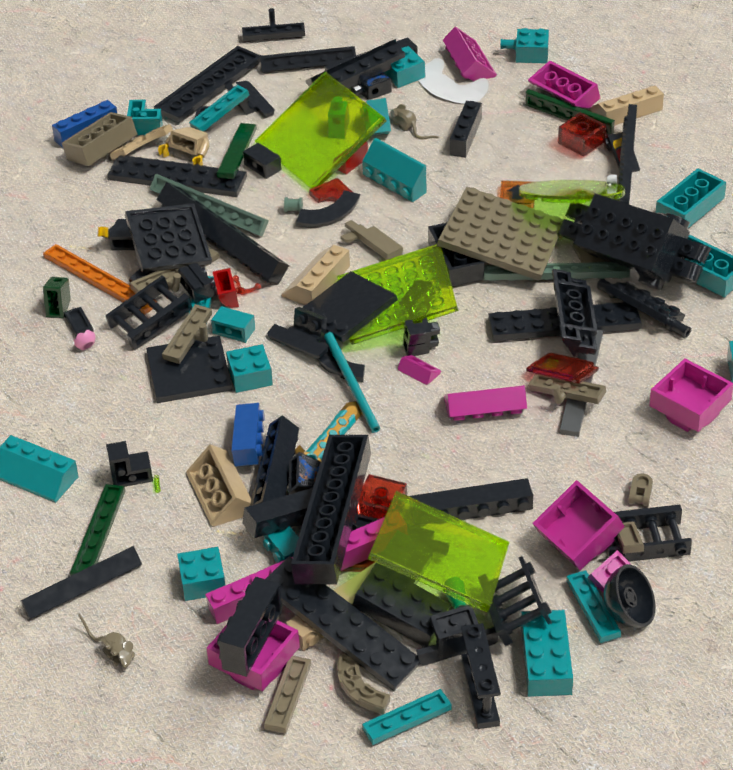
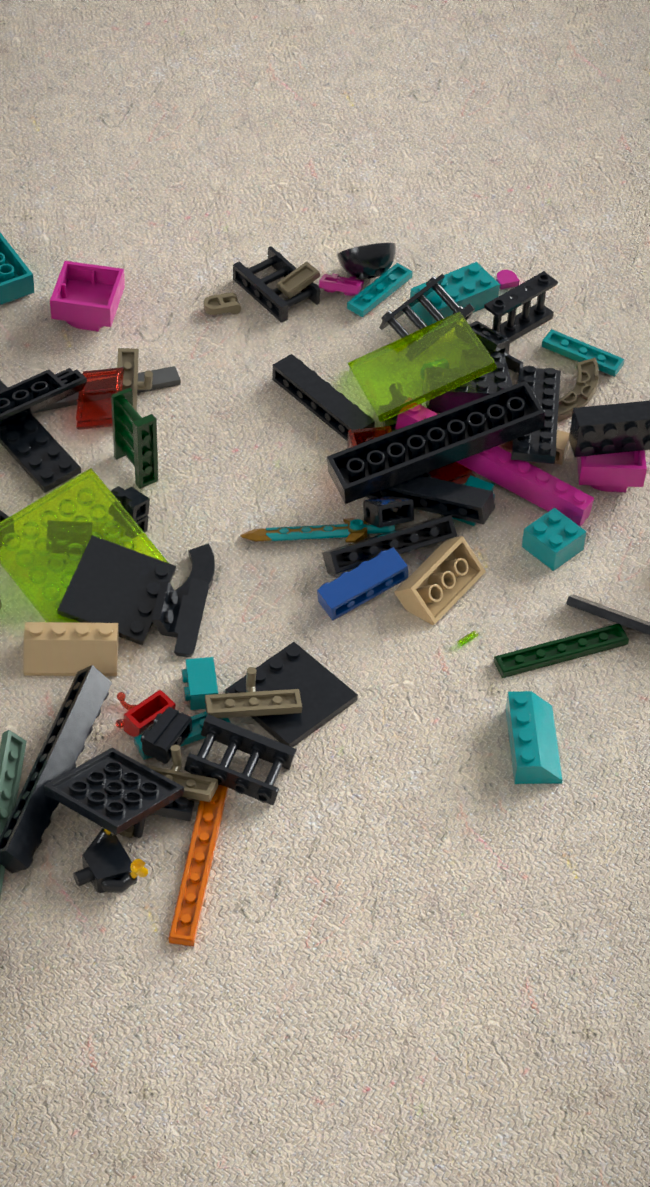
camera: 125 degrees left, 5 degrees up
dark green torso [43,277,71,319] -> none
black tile [64,307,94,337] -> none
bright pink plate [73,330,96,350] -> none
black brick [106,441,153,487] -> none
teal brick [226,344,273,393] -> none
teal piece [324,332,380,433] -> none
dark pink slope [398,355,441,385] -> none
dark pink slope [443,385,527,421] -> none
dark pink container [532,480,625,571] -> none
none -> dark green fence [111,388,158,489]
none -> dark pink tile [496,270,519,290]

